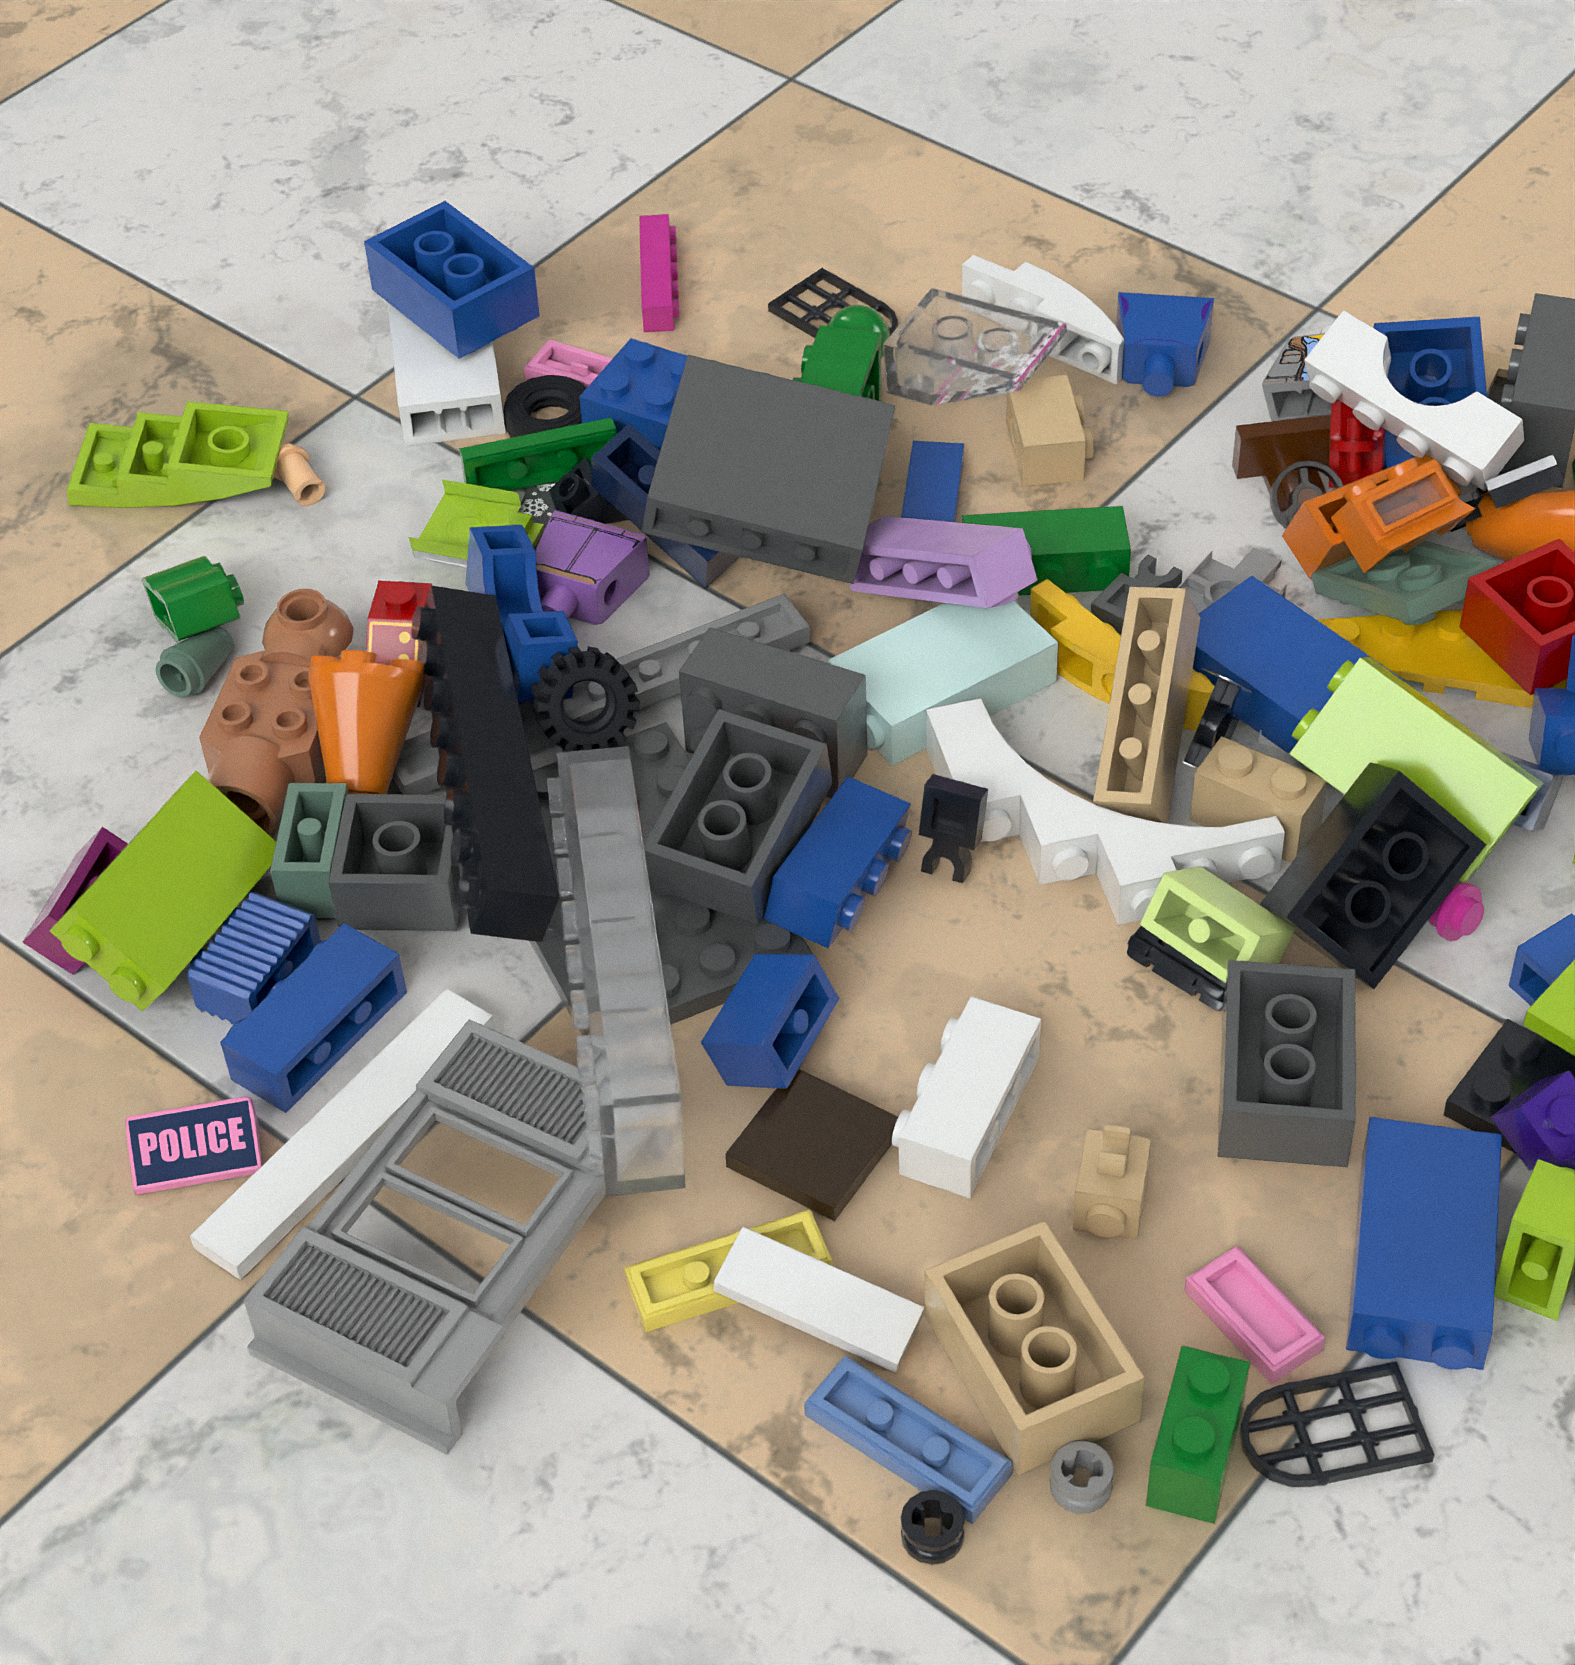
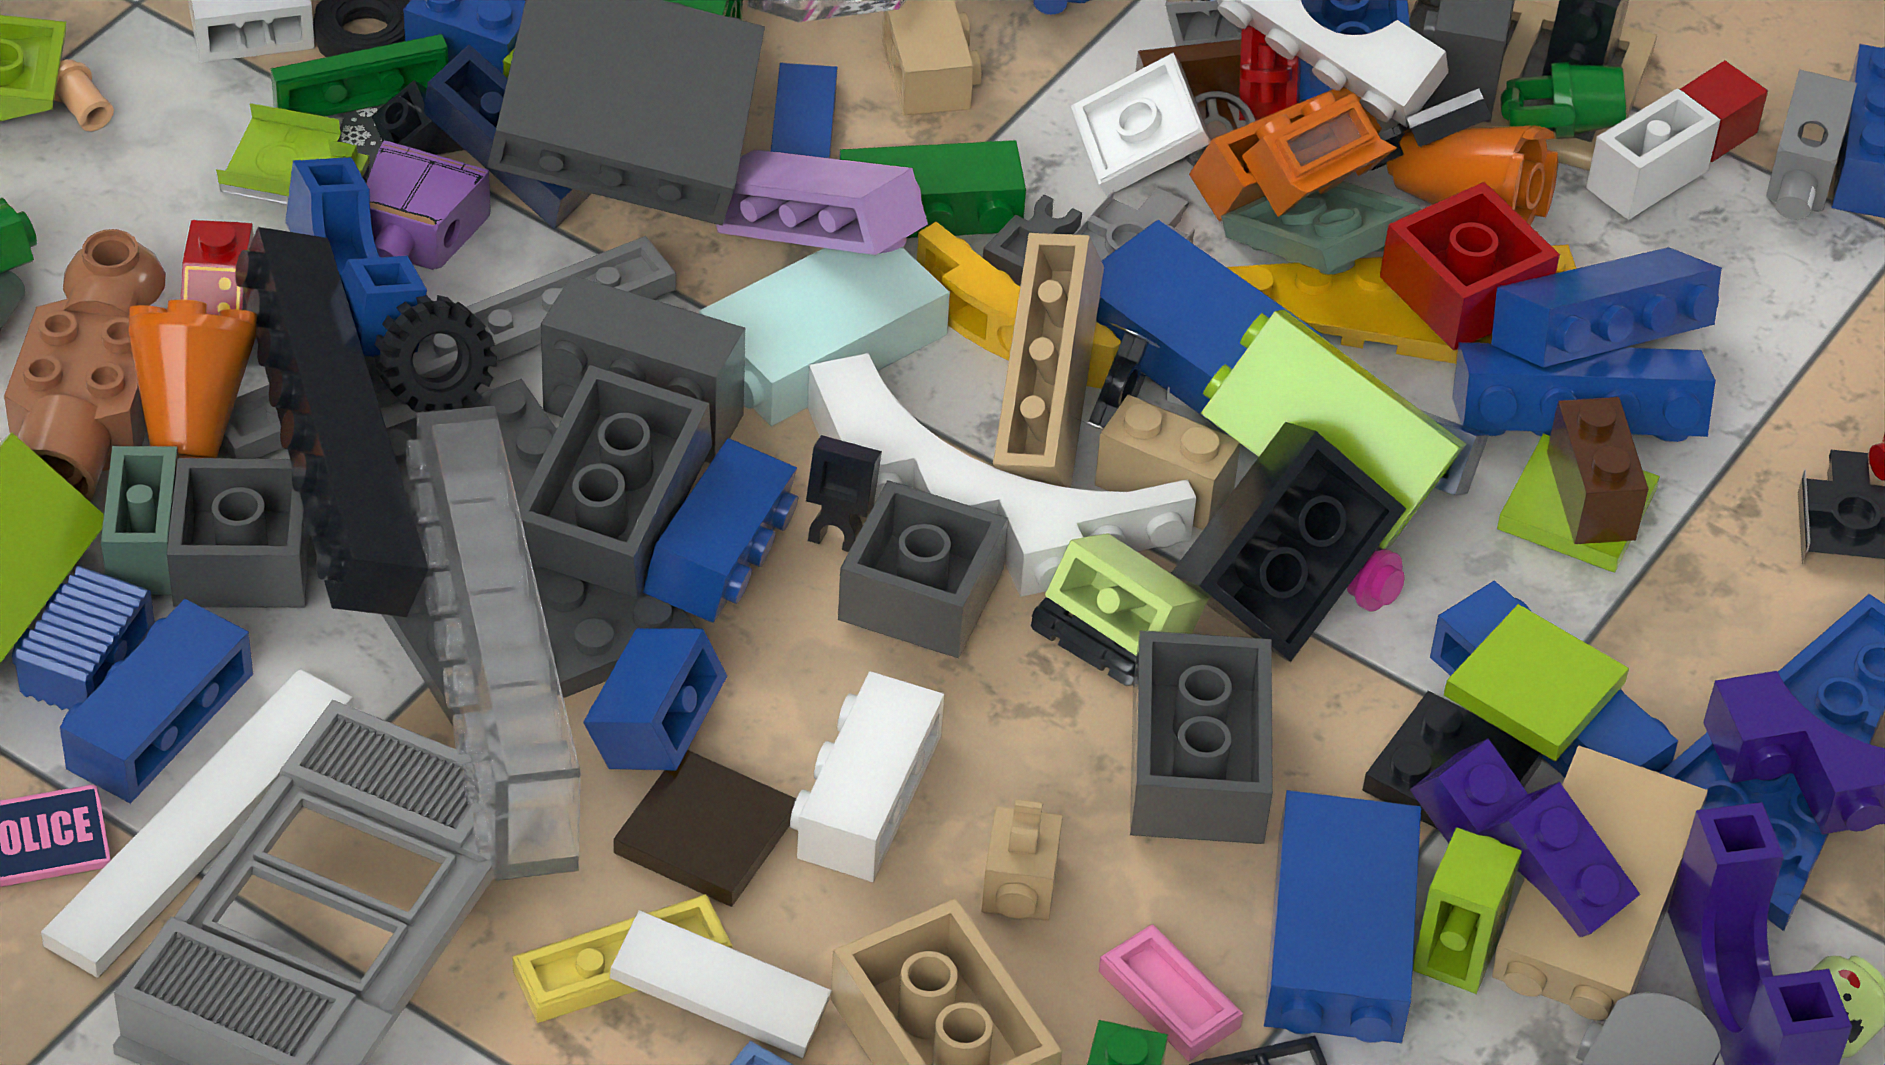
camera: 10 degrees left, 0 degrees up
none -> dark grey brick [838,480,1008,659]
none -> white tile [1071,53,1211,196]

